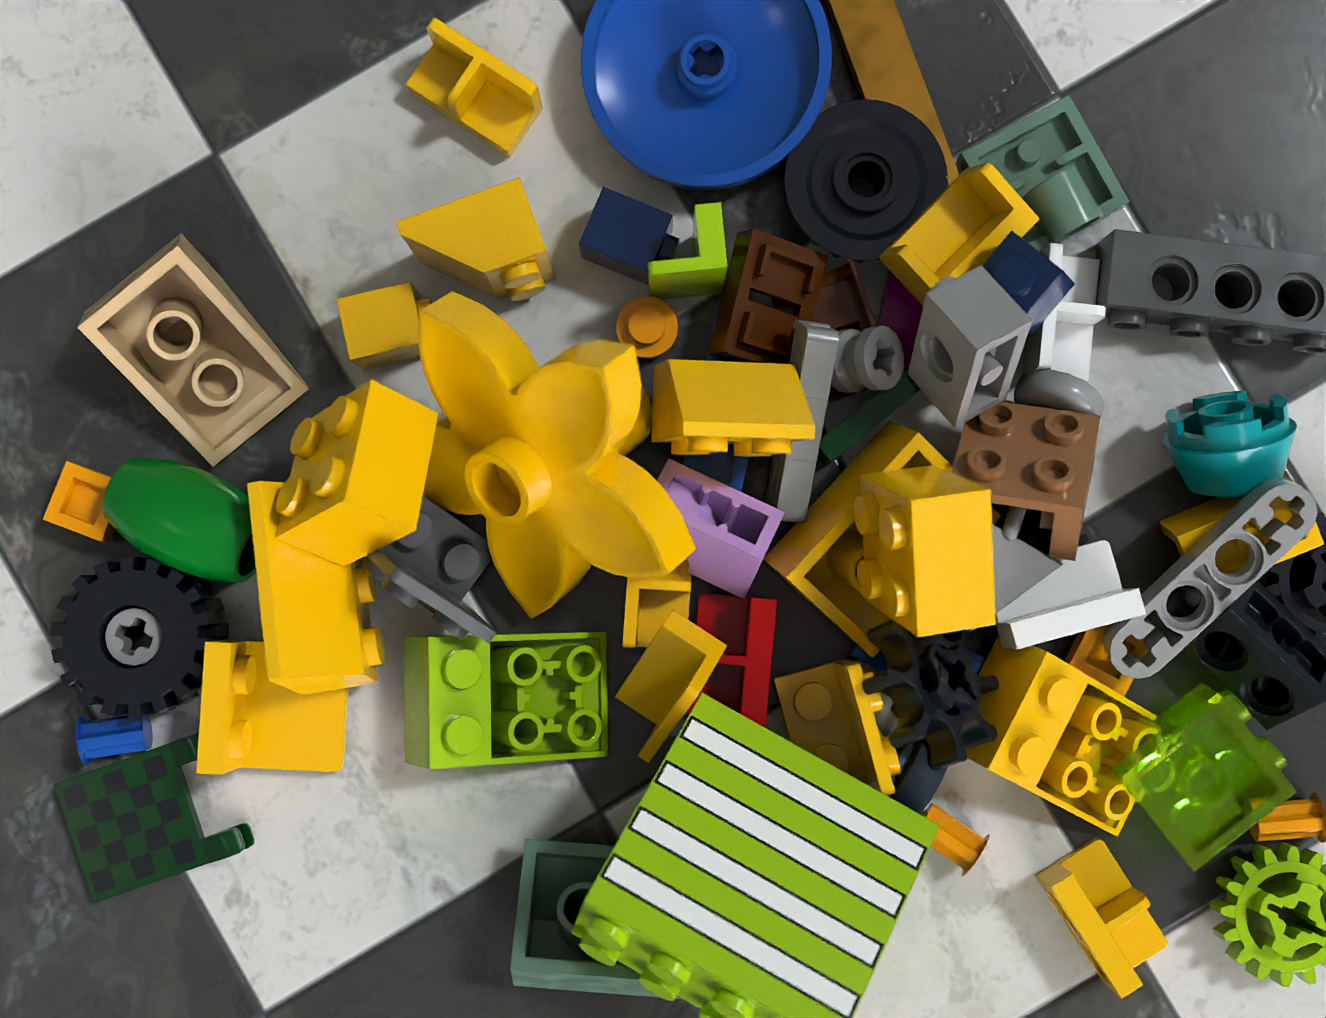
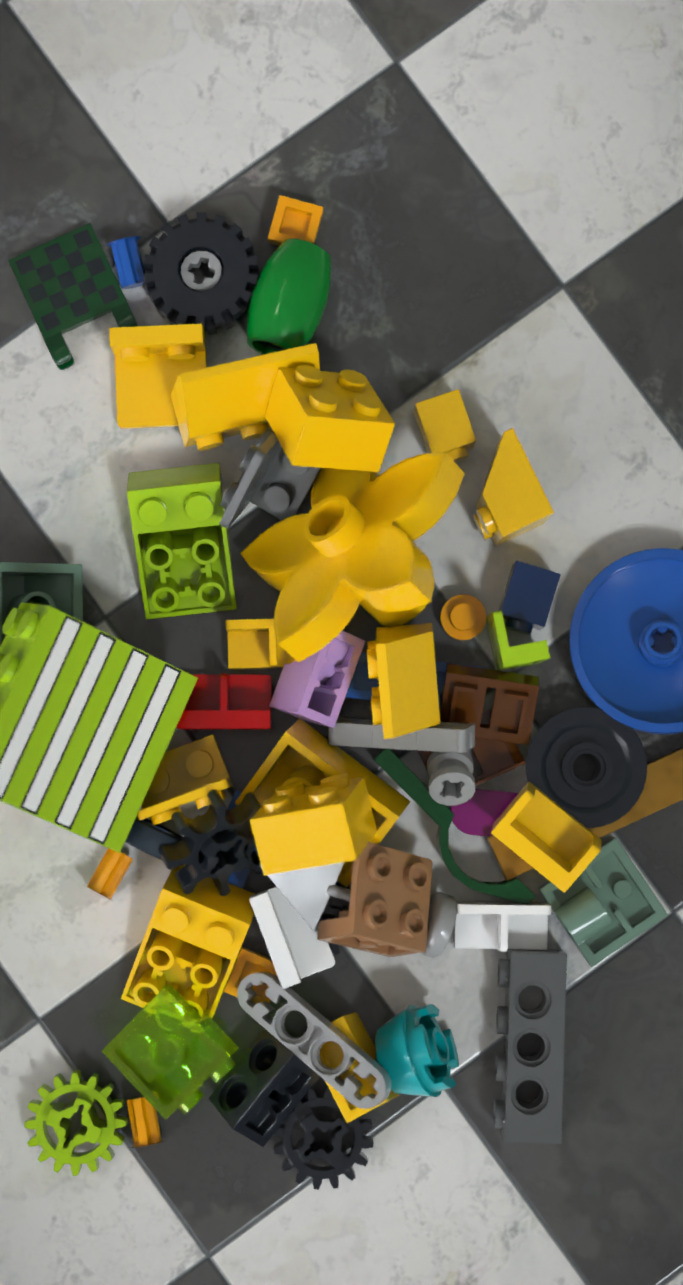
camera: 80 degrees right, 0 degrees up
tan slope [77,233,309,467] -> none
yellow panel [405,17,543,158] -> none
yellow panel [615,610,727,763] -> none
light grey brick [908,265,1032,428] -> none
dark blue brick [982,230,1075,334] -> none
yellow panel [1035,838,1167,999] -> none

